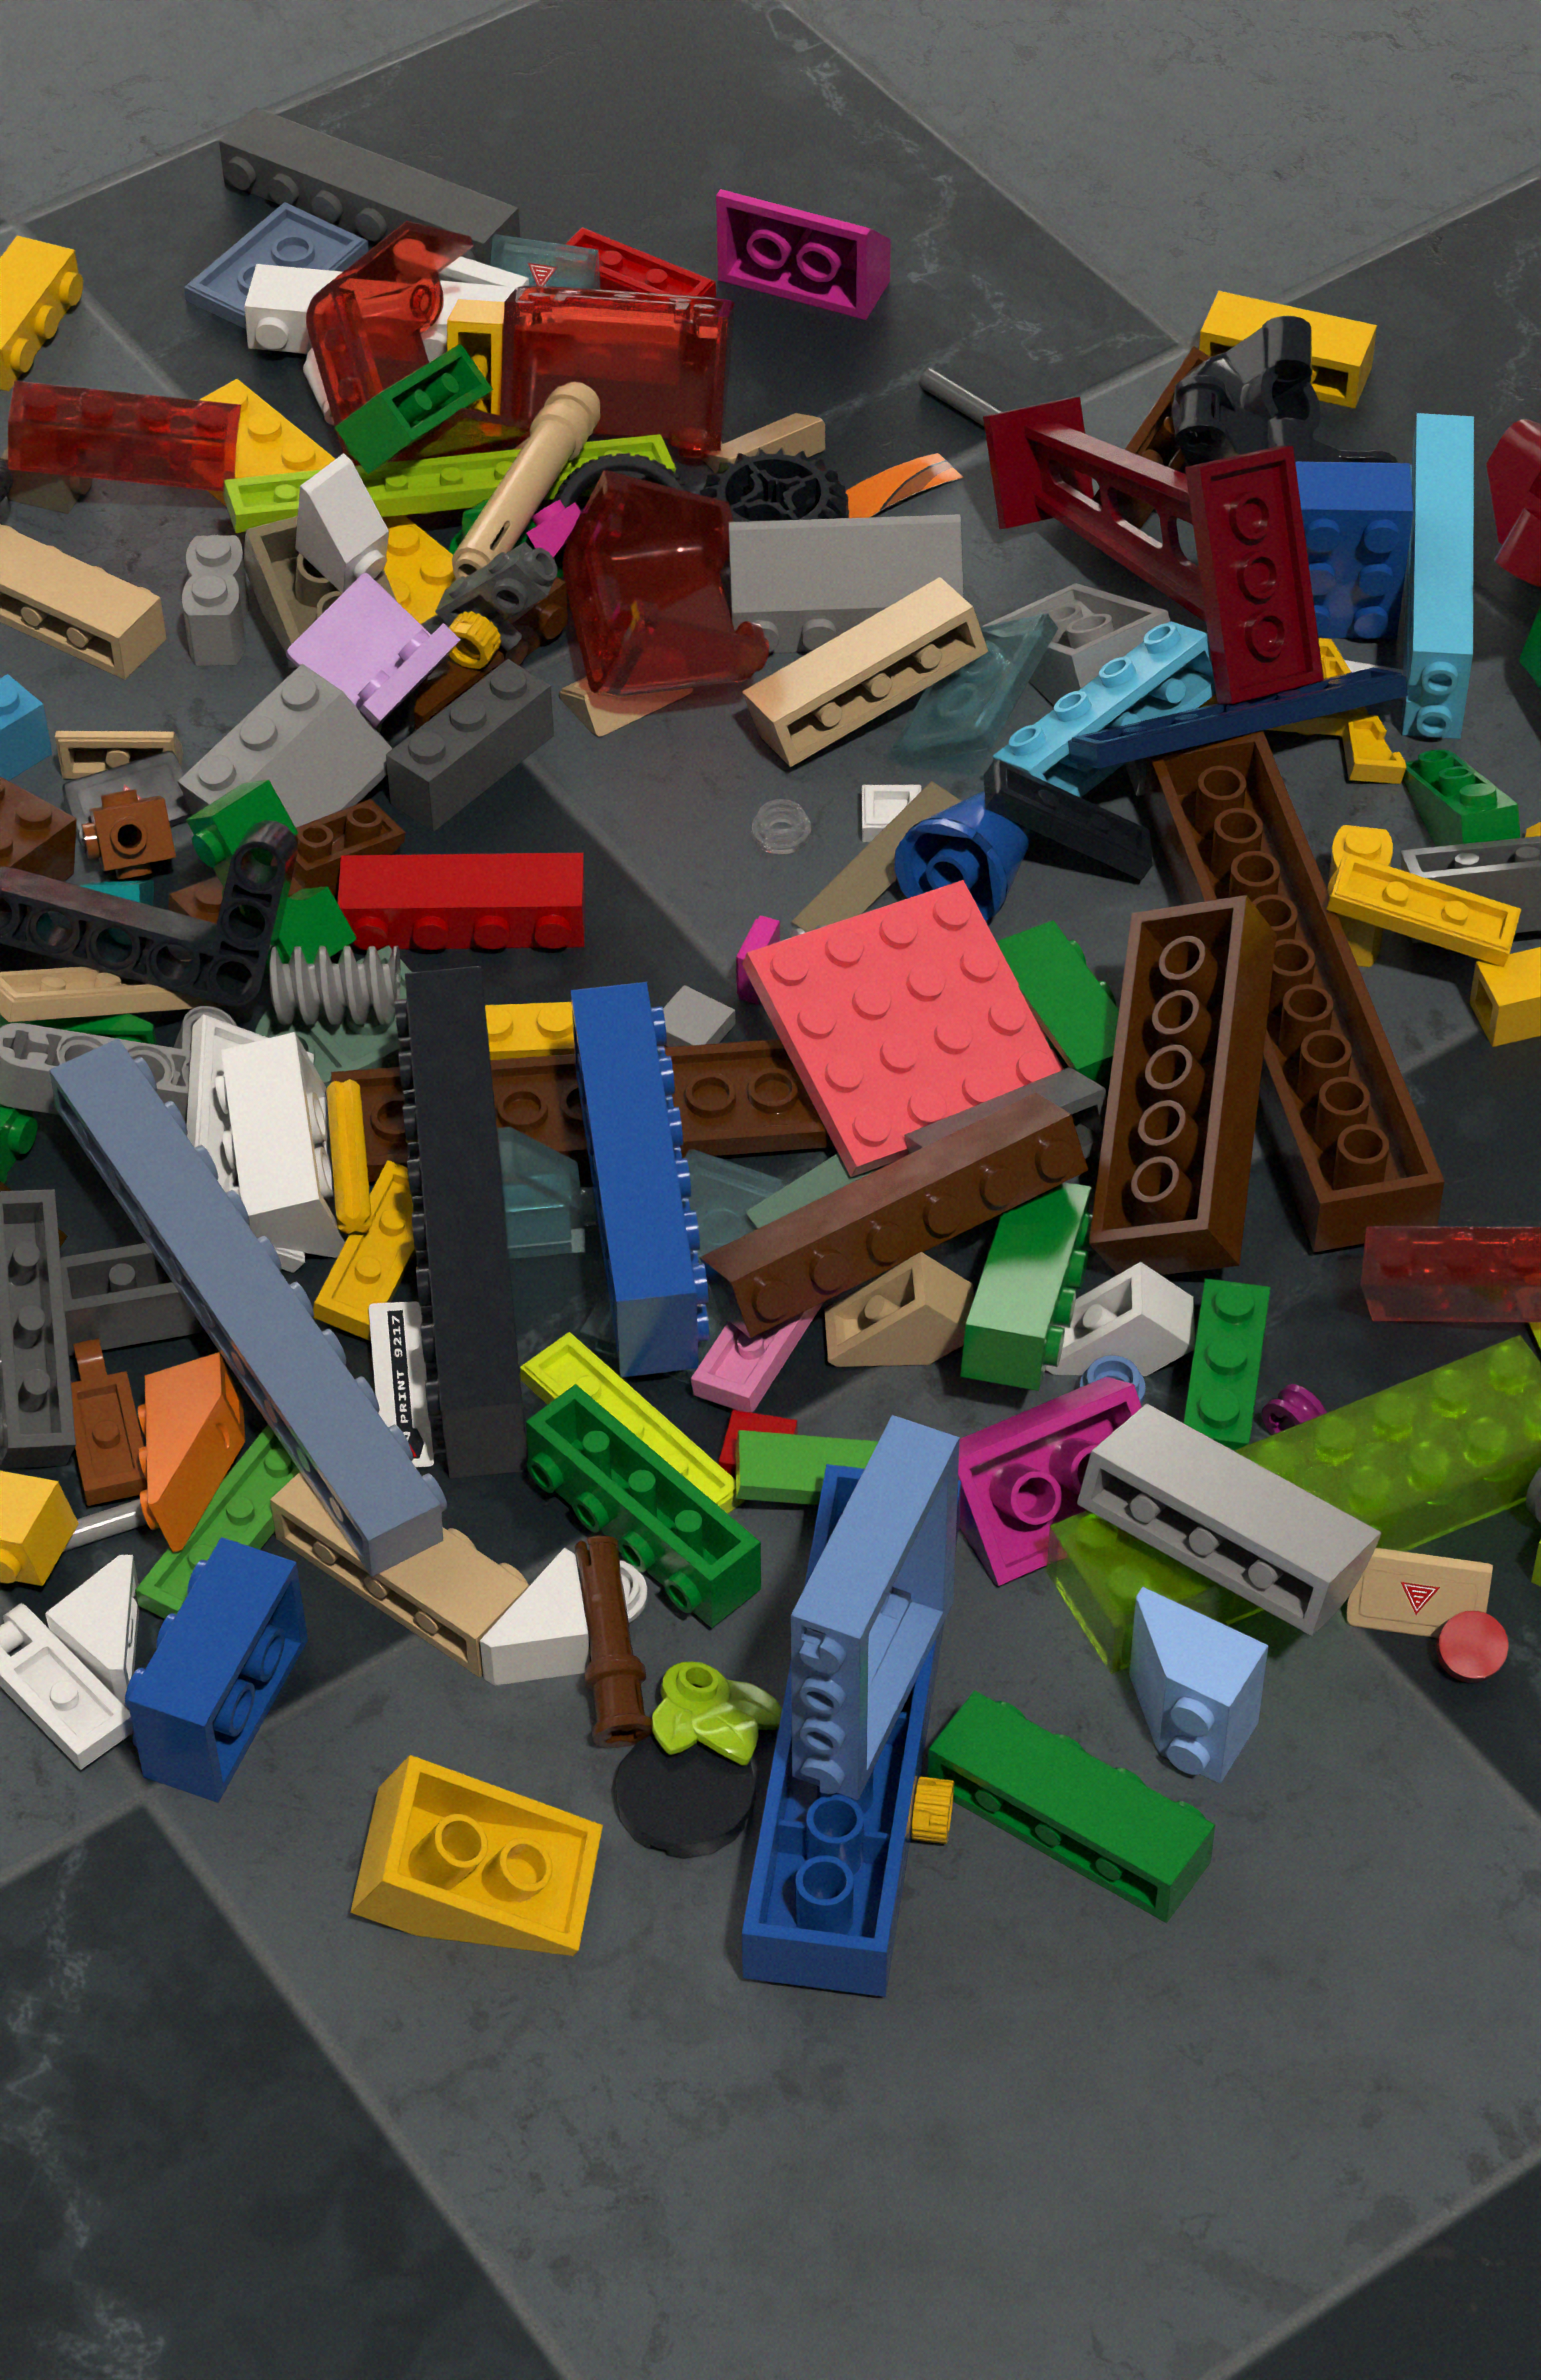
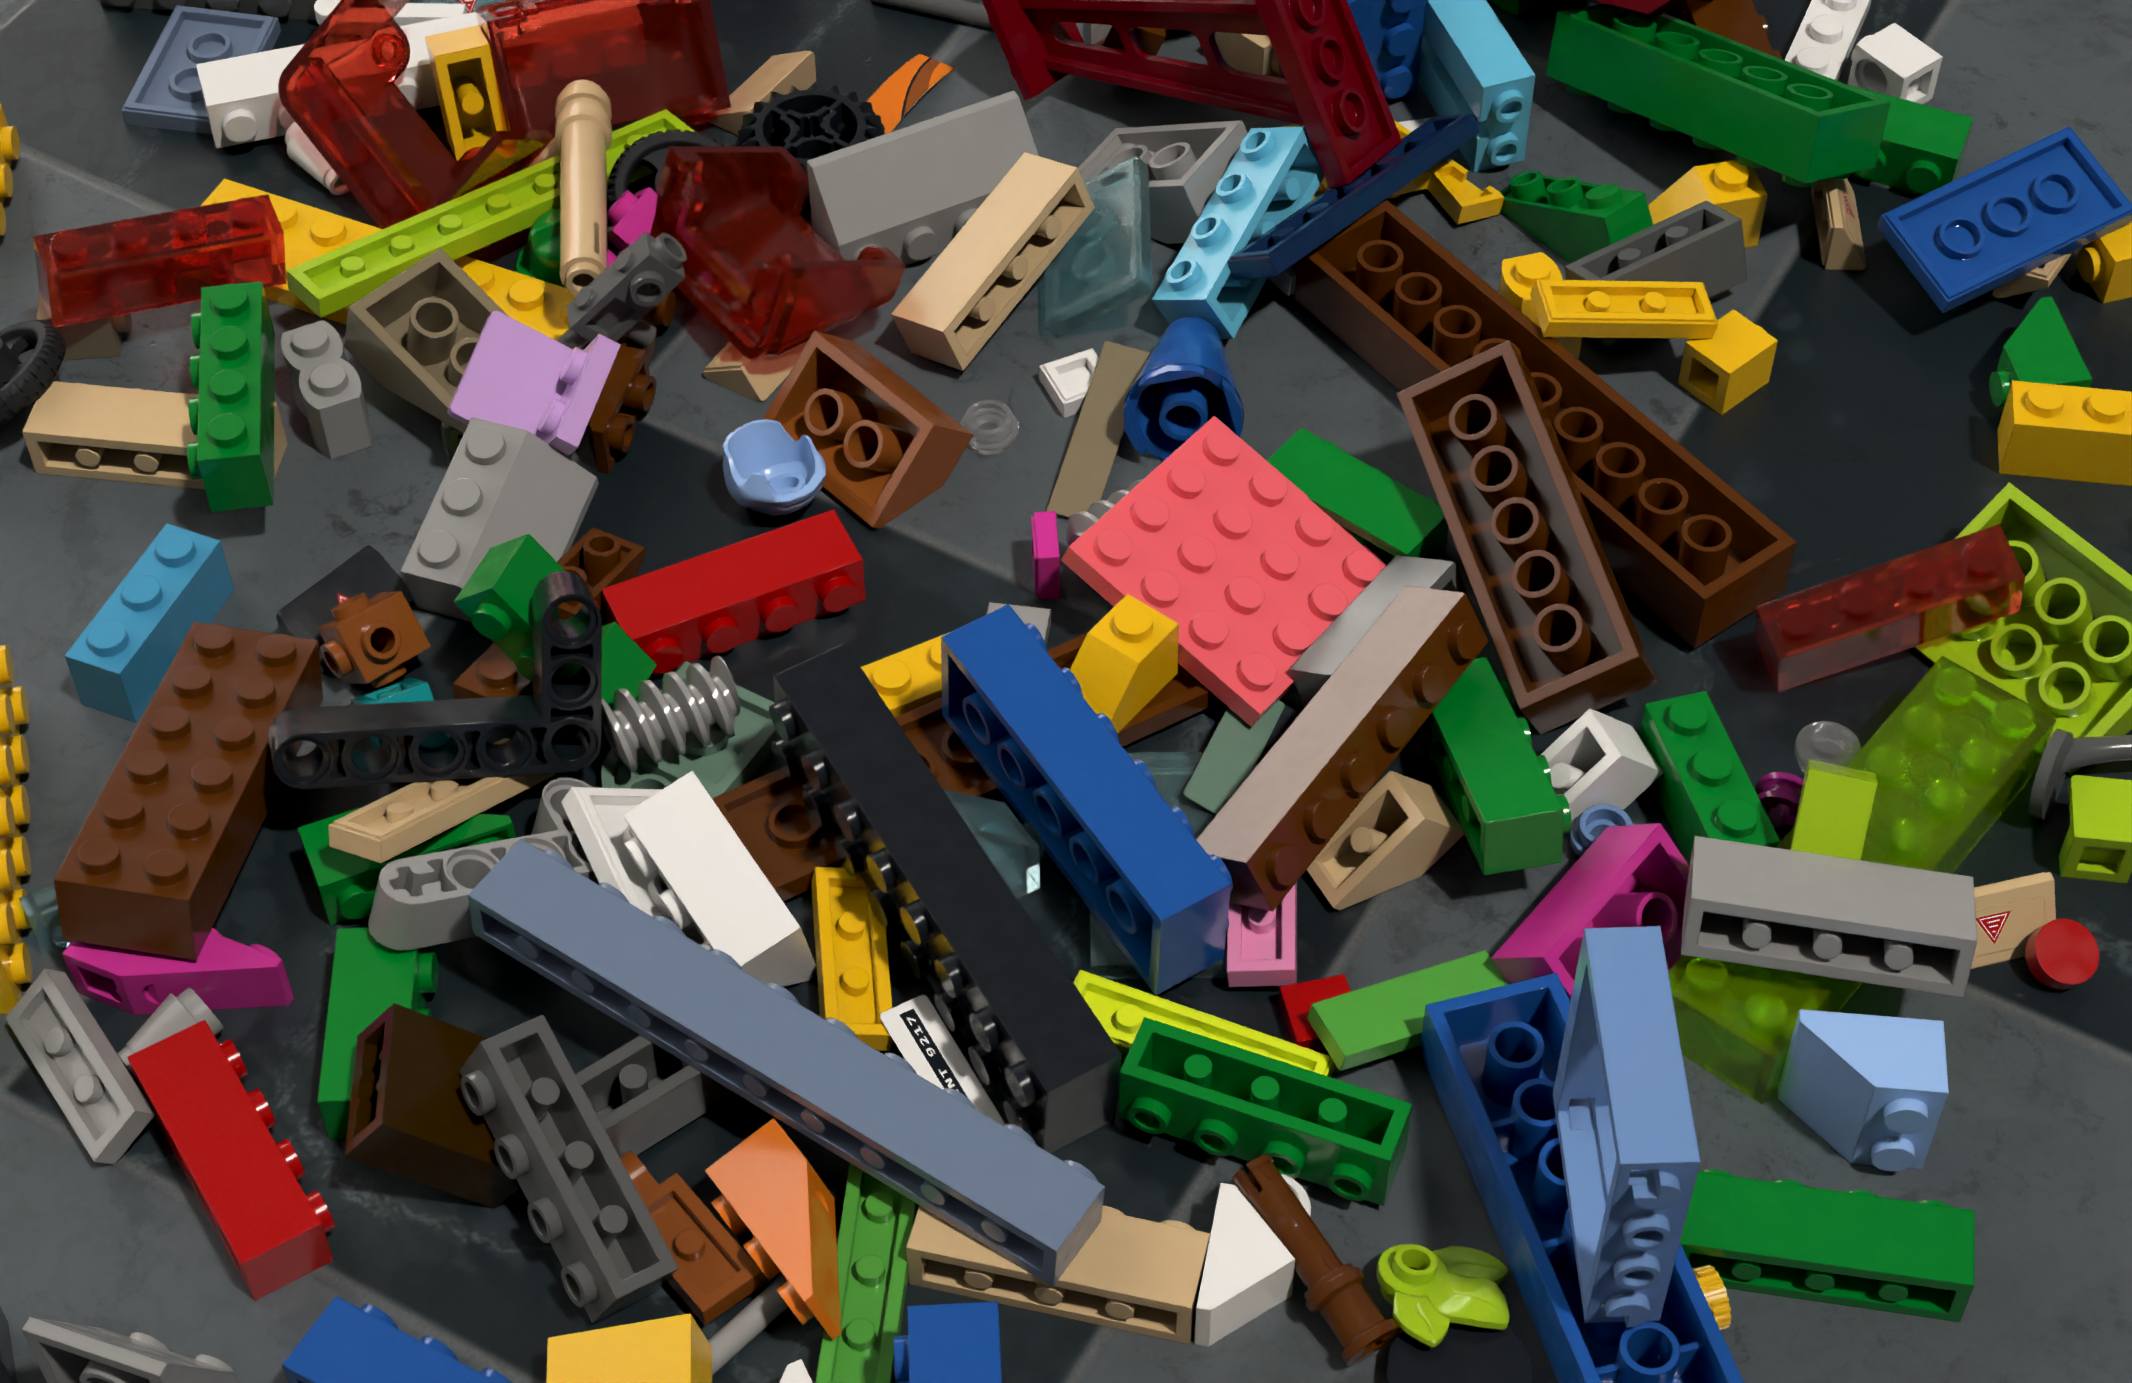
camera: 25 degrees left, 0 degrees up
tan slope [55,731,183,779] -> none
white slope [295,453,389,594] -> none
yellow axle [326,1079,372,1234] -> none
green brick [334,344,493,474] -> none
dark grey brick [386,659,554,832] -> none
yellow axle [449,611,502,669] -> none
black tile [984,759,1153,880] -> none
none -> green brick [187,281,275,512]
none -> light blue hair [723,419,826,516]
none -> dark orange slope [763,330,974,529]
none -> yellow slope [1070,594,1179,734]
none -> lime slope [1790,759,1878,860]
none -> clear plate [1794,721,1861,773]

